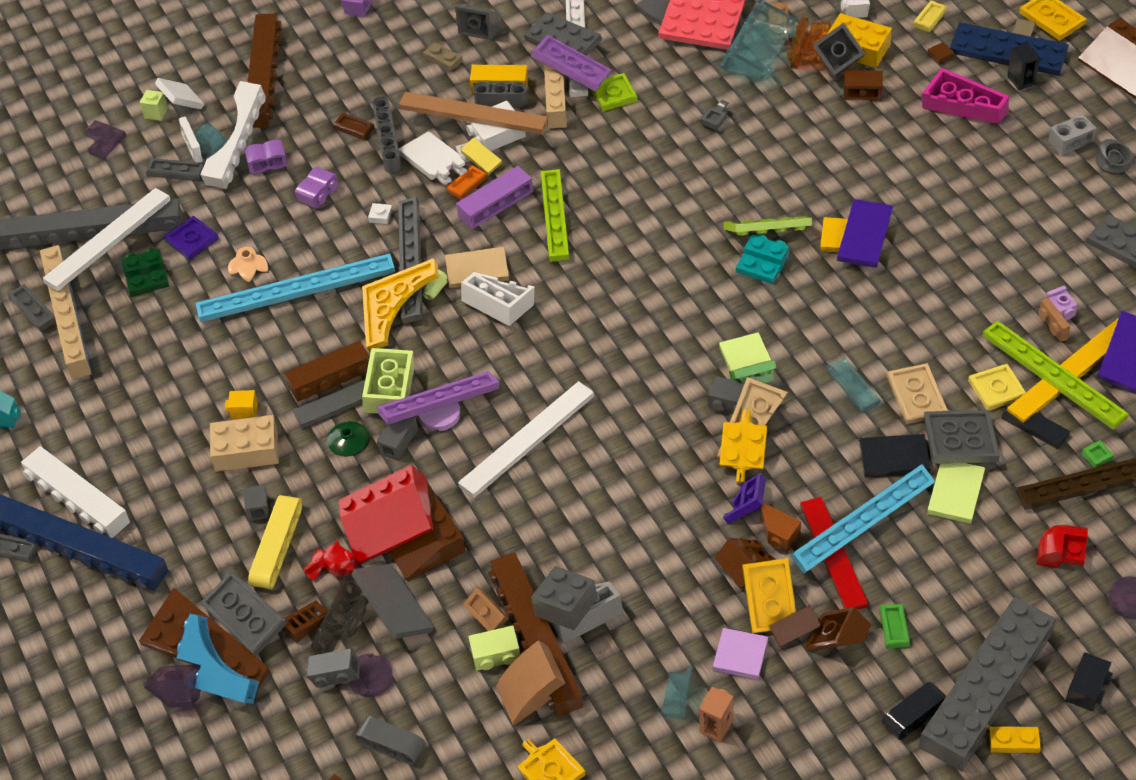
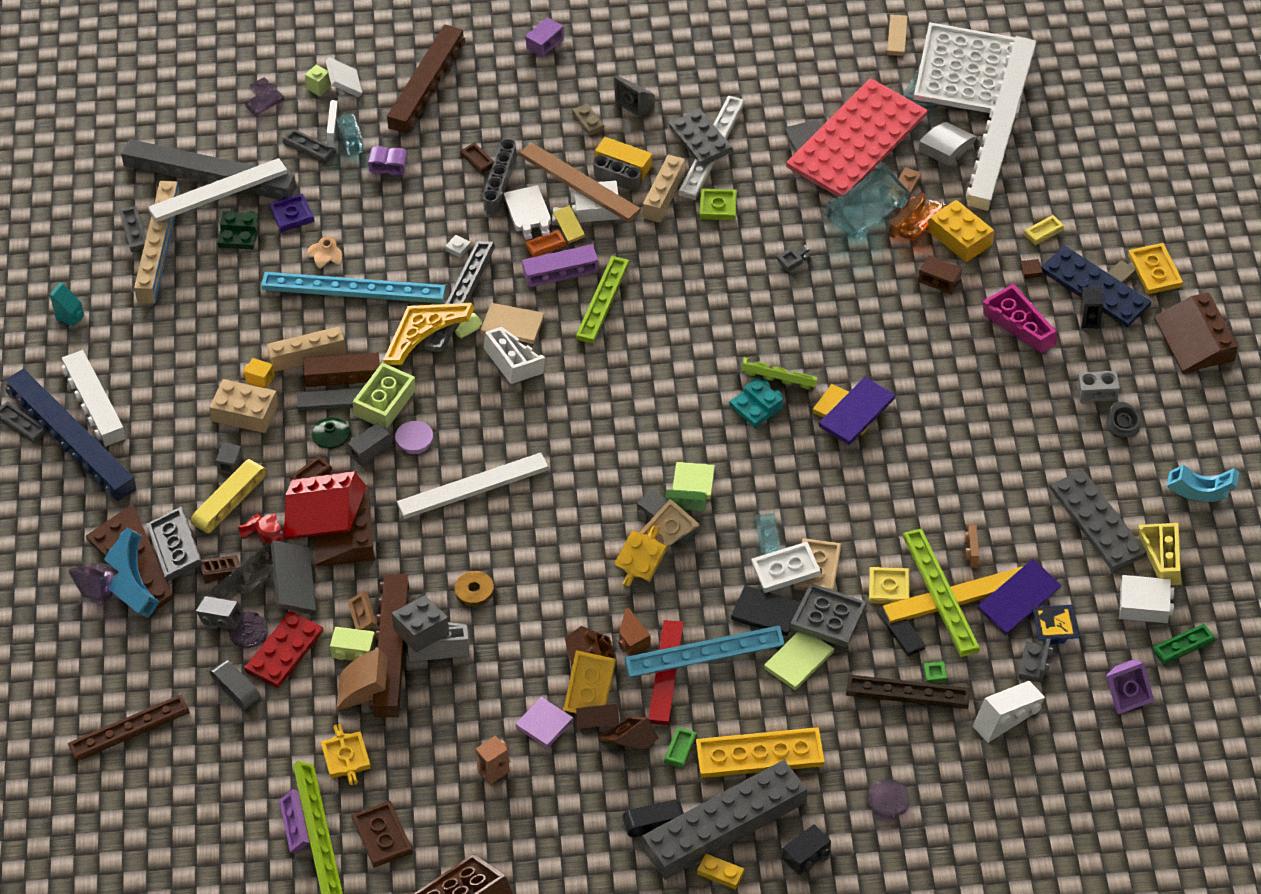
camera: 20 degrees right, 0 degrees up
white arch [200,81,266,189] -> none
medium lavender brick [295,166,338,209] -> none
medium lavender plate [378,371,499,425] -> none
medium lavender tile [531,35,611,92] -> none
clear light blue panel [662,666,693,720] -> none
dark purple wing [723,473,766,524] -> none
dark grey brick [813,23,867,76] -> none
red brick [1036,525,1088,568] -> none
lavender brick [1046,285,1078,320] -> none
none -> red plate [244,611,324,688]
none -> tan brick [267,326,346,372]
none -> reddish brown tile [290,456,332,481]
none -> pearl gold tile [454,571,494,607]
none -> yellow plate [696,727,824,778]
none -> white plate [751,542,821,593]

